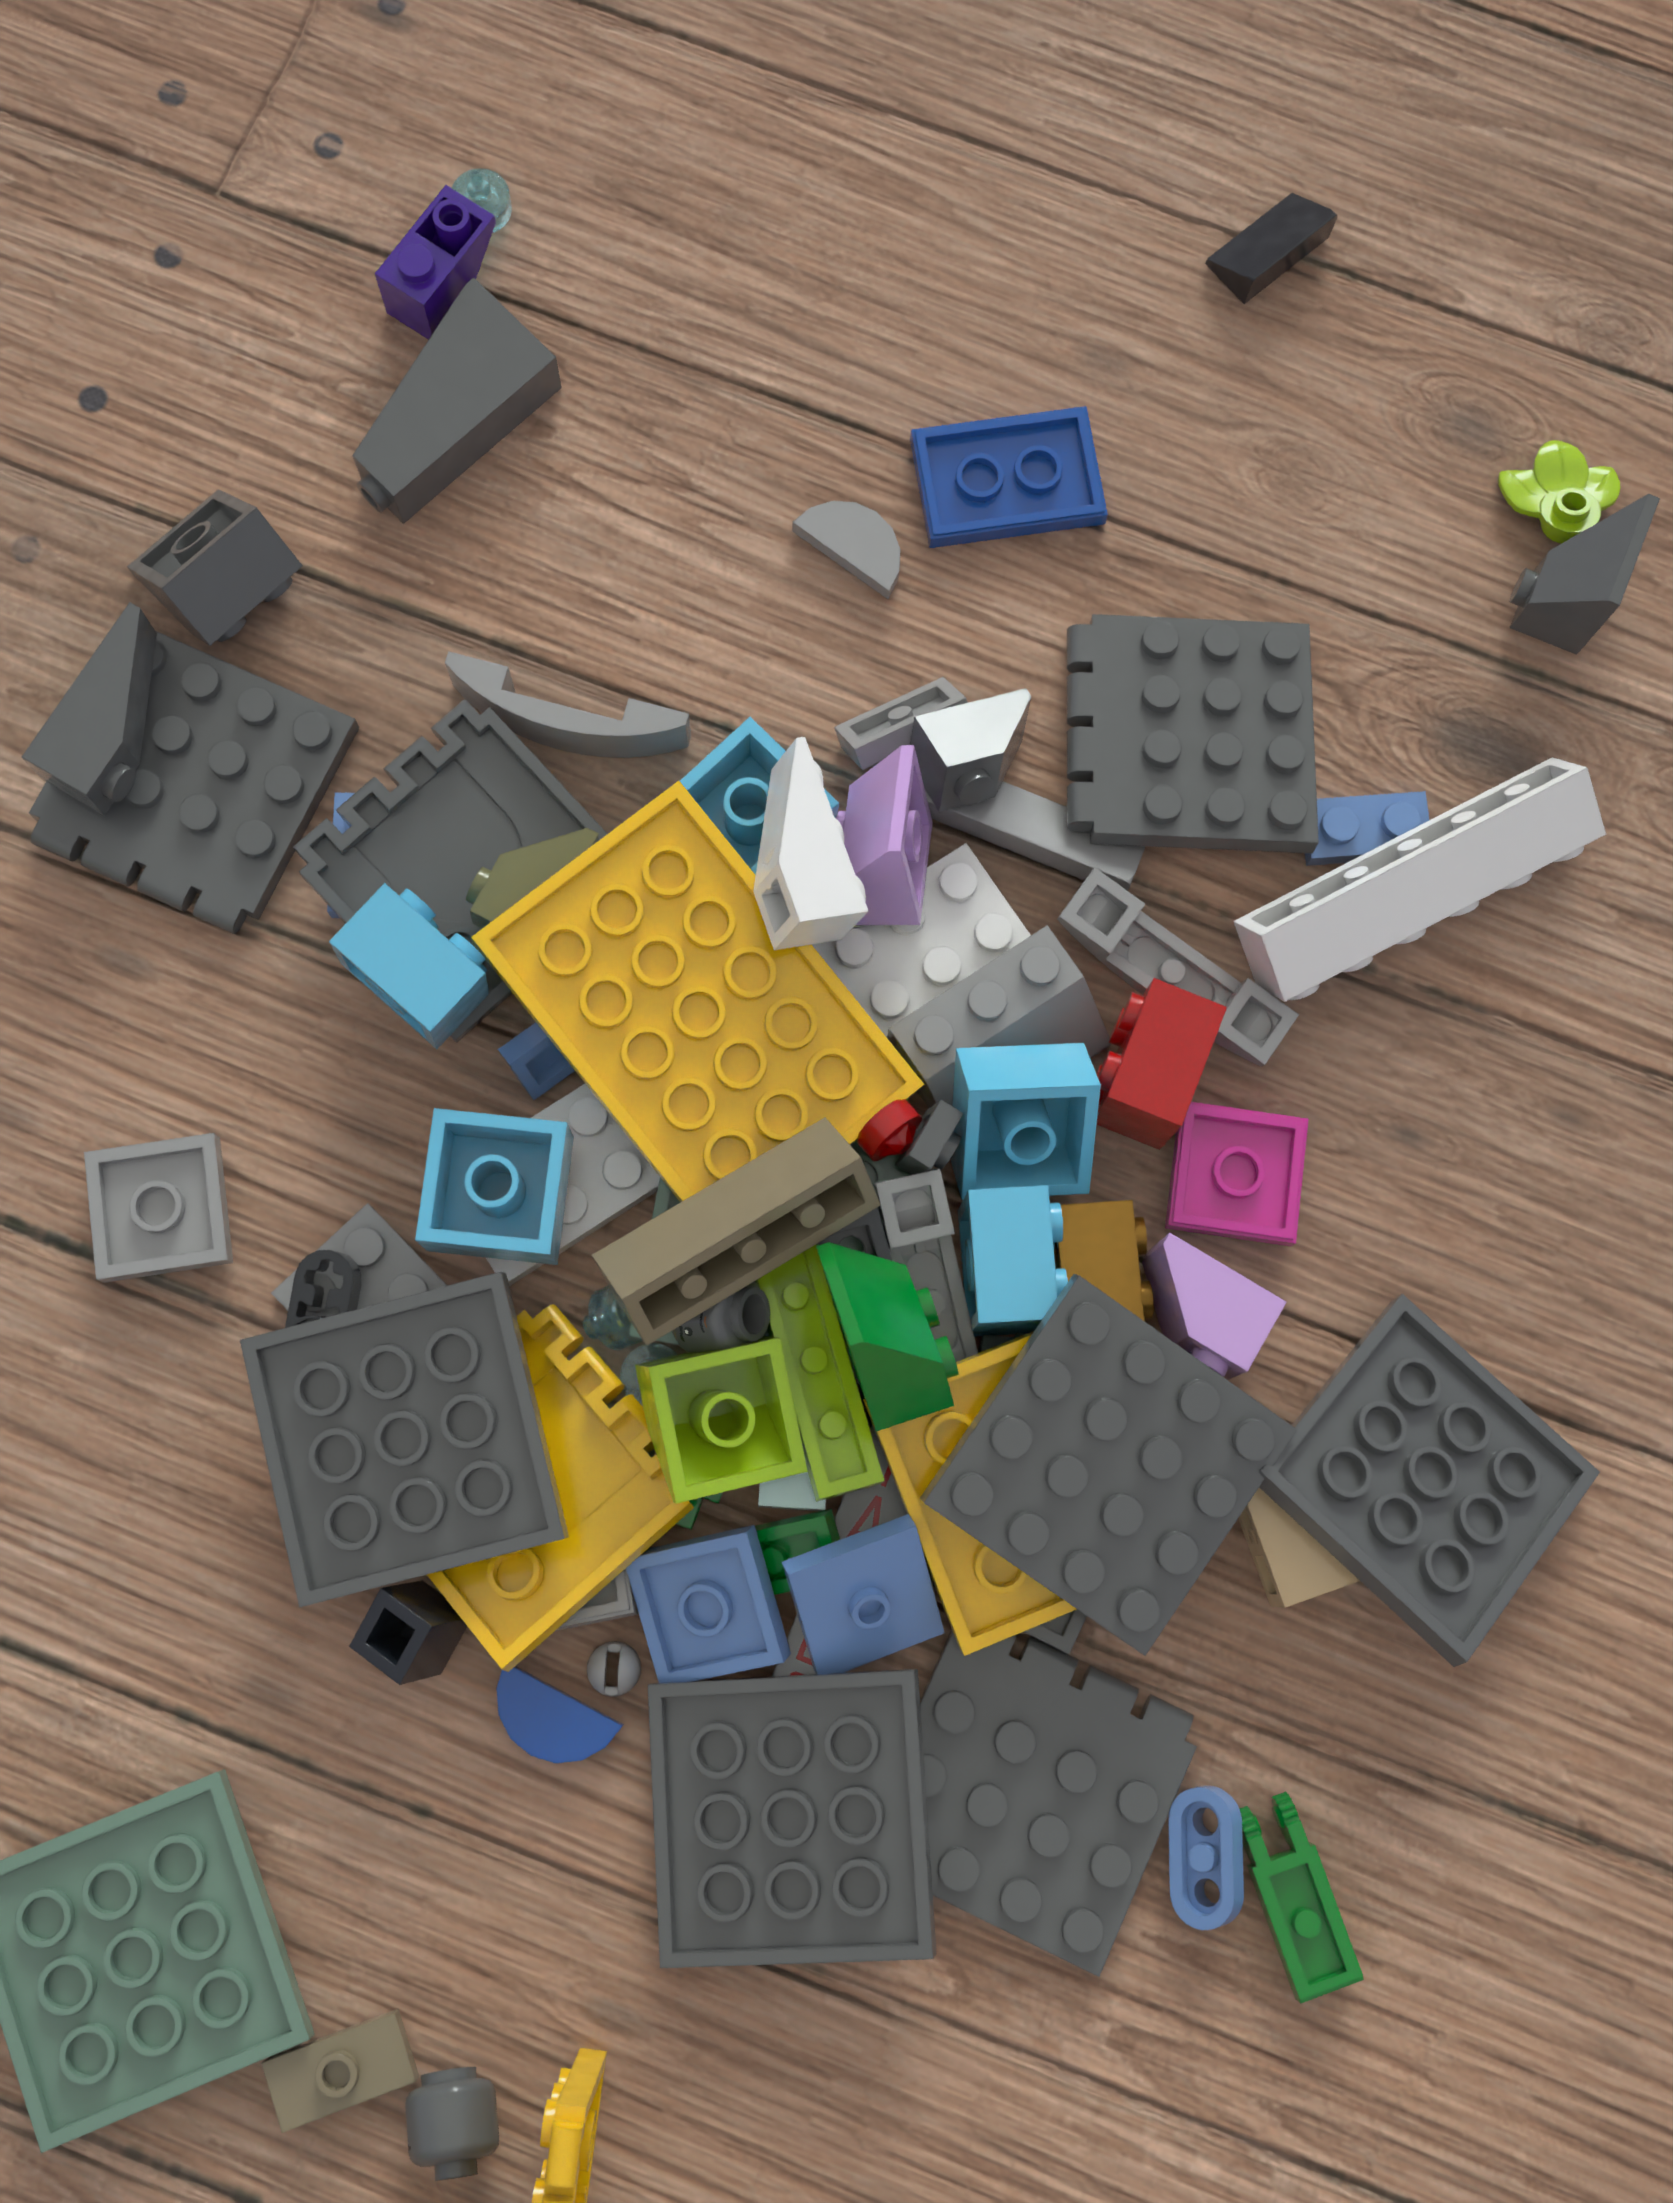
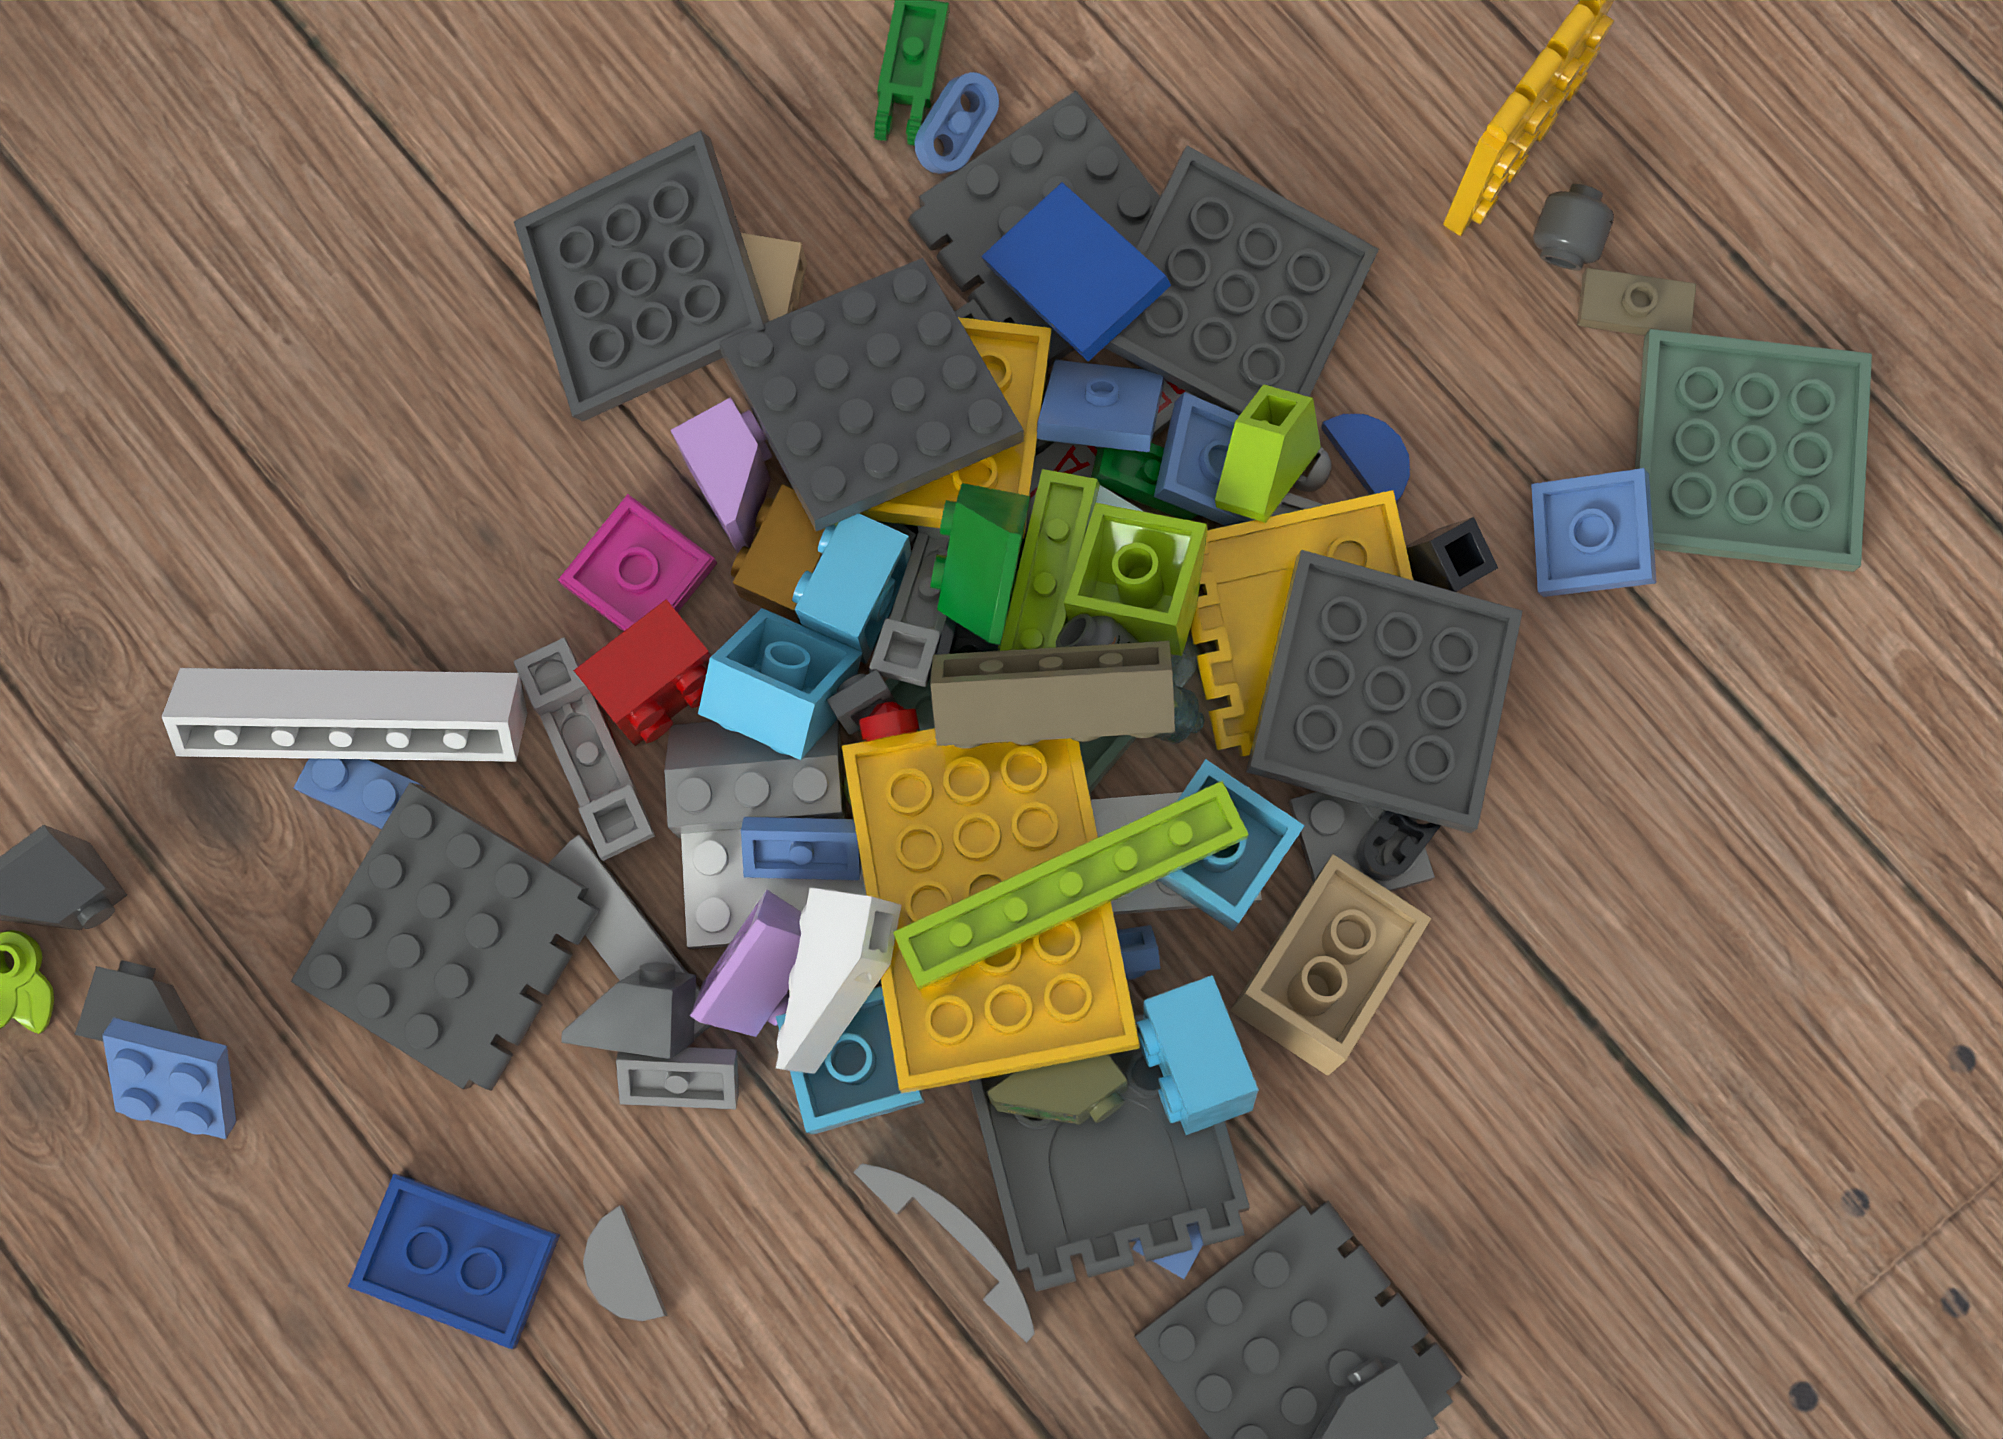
camera: 140 degrees left, 0 degrees up
light grey plate [84,1133,233,1283] -> none
black slope [1205,193,1338,304] -> none
none -> dark grey slope [75,960,201,1042]
none -> medium blue plate [102,1018,236,1139]
none -> medium blue plate [741,817,861,880]
none -> lime plate [893,781,1249,990]
none -> blue tile [981,182,1171,362]
none -> lime slope [1215,384,1321,523]
none -> tan slope [1230,854,1432,1076]
none -> medium blue plate [1531,468,1657,597]

